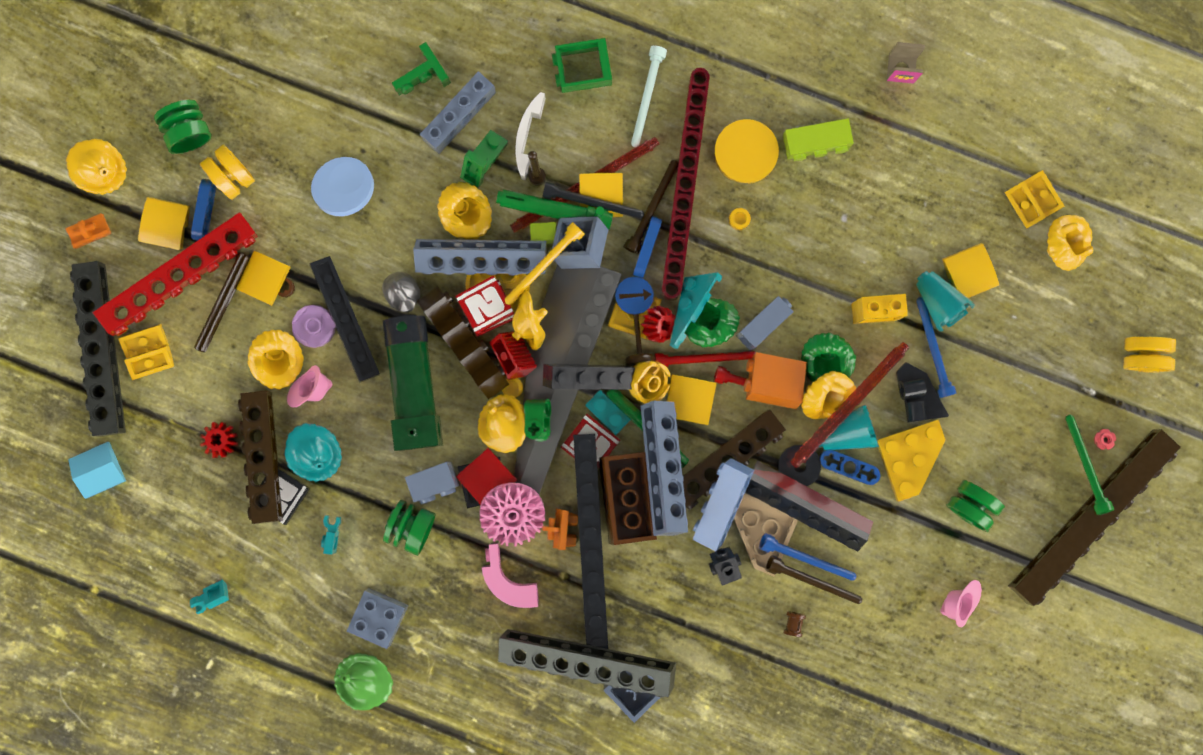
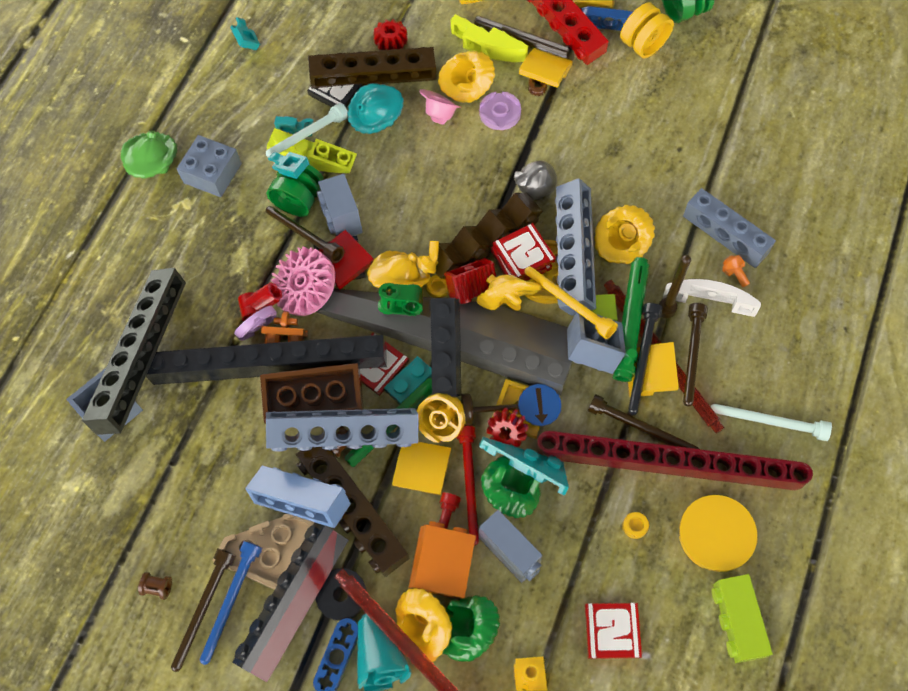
camera: 95 degrees right, 20 degrees down
black plate [309,256,380,383] -> none
light blue piece [311,157,374,216] -> none
dark green piece [382,315,444,451] -> none
green bracket [392,42,451,96] -> none
green bracket [460,130,508,189] -> none
bright pink arch [482,543,539,608] -> none
green window [551,38,612,93] -> none
blue beam [633,216,662,278] -> none
black brick [708,546,742,586] -> none
none -> lavender tile [234,306,277,341]
none -> red piece [238,282,283,321]
none -> dark brown piece [265,206,345,263]
none -> light aqua piece [266,103,348,157]
none -> neon yellow slope [267,128,357,173]
none -> teal plate [268,152,310,179]
none -> yellow plate [418,241,439,274]
none -> neon yellow slope [451,14,528,62]
none -> tile [584,603,642,659]
none -> dark brown piece [683,303,708,407]
none -> orange plate [722,255,750,287]

